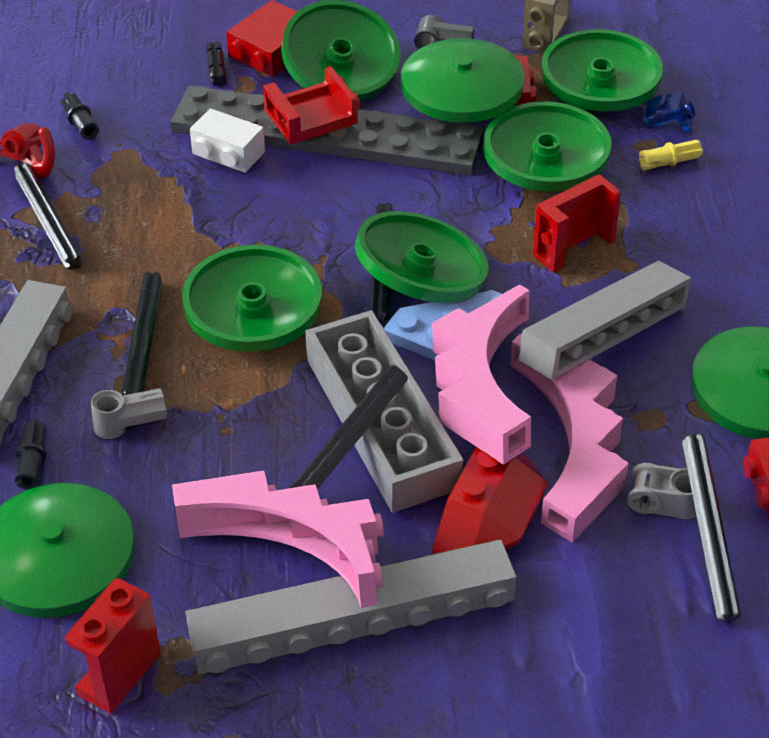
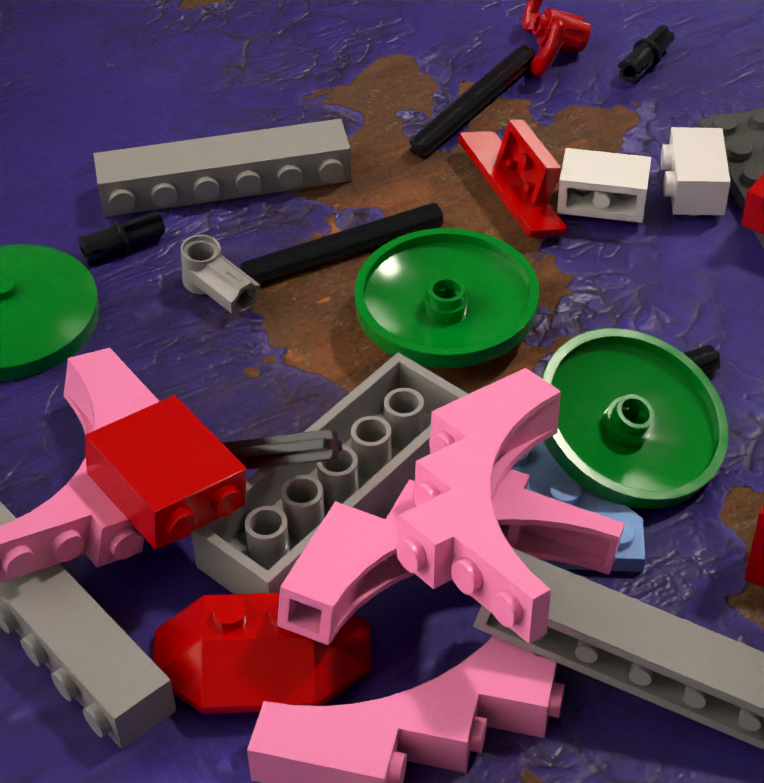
camera: 65 degrees right, 0 degrees up
none -> red brick [84,395,247,550]
none -> bright pink arch [396,368,561,644]
none -> red bracket [458,119,567,239]
none -> white brick [557,148,651,223]

